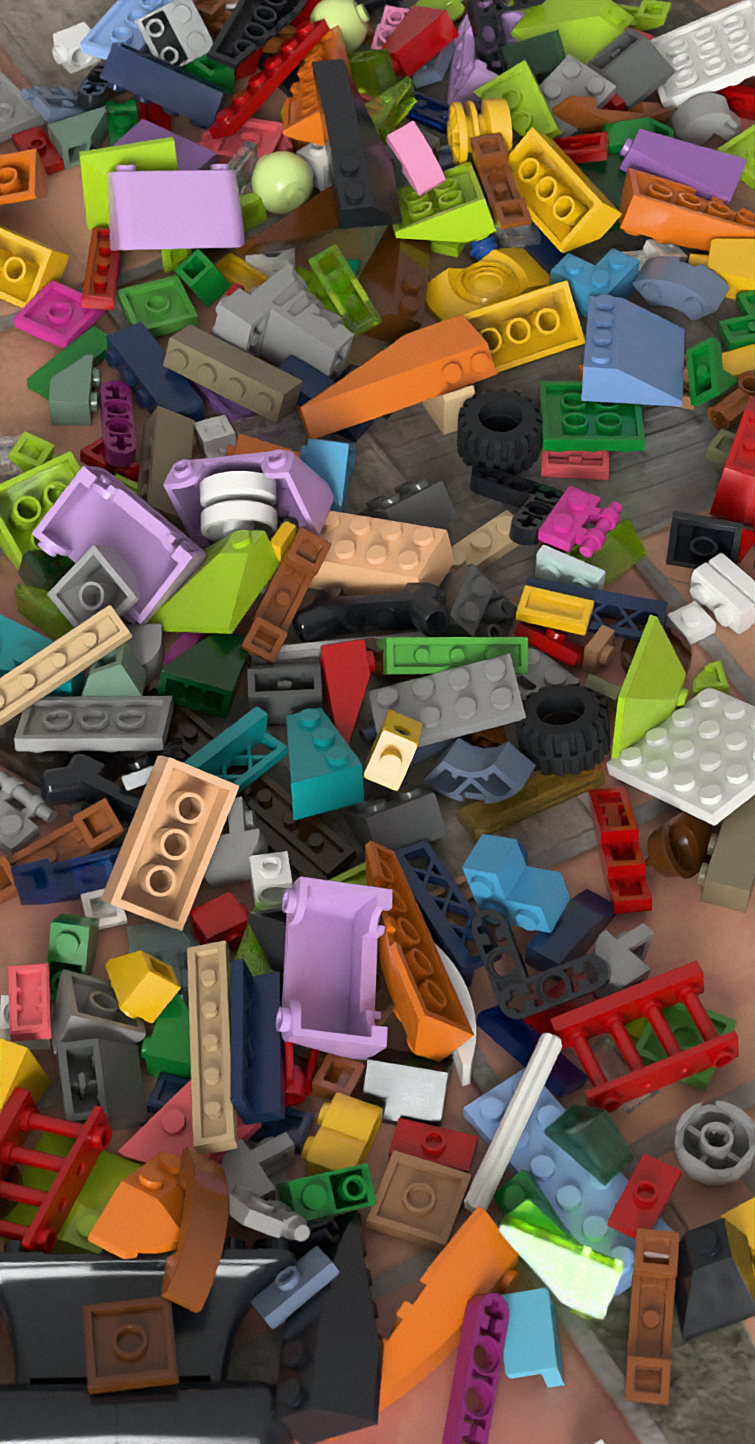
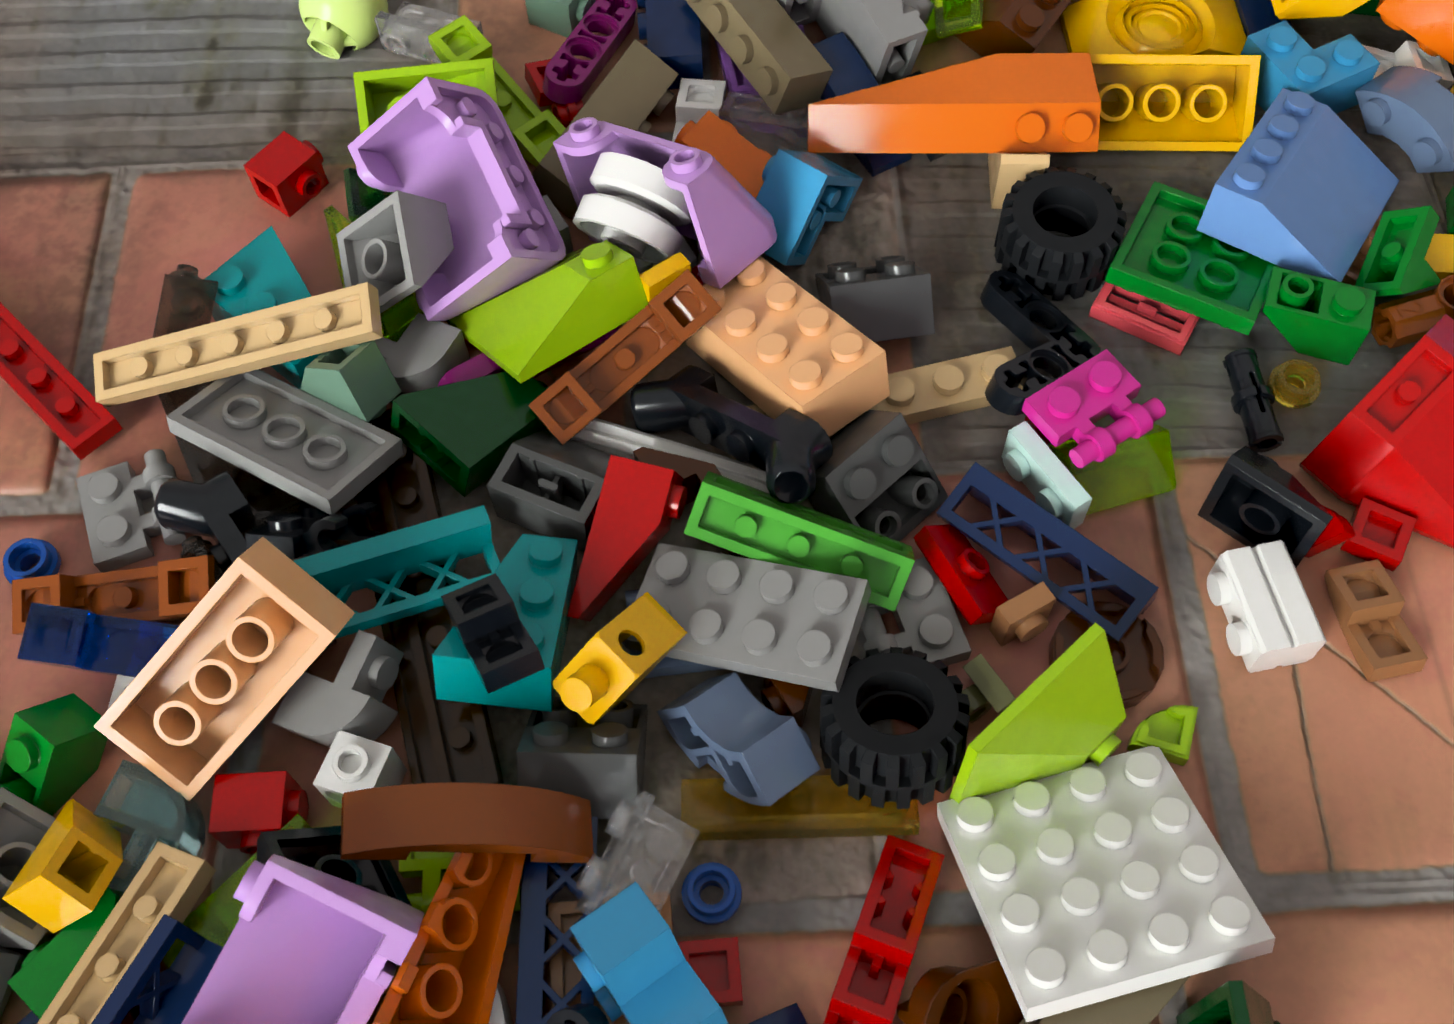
camera: 30 degrees right, 10 degrees up
yellow tile [516,585,595,636] -> none
white plate [666,601,716,645] -> none
olive tile [705,428,736,474] -> none
none -> dark orange slope [340,782,594,863]
none -> black slope [441,573,545,694]
none -> clear bracket [575,790,700,915]
none -> black pin [1223,348,1284,453]
none -> green slope [1263,266,1376,365]
none -> clear yellow plate [1267,359,1322,409]

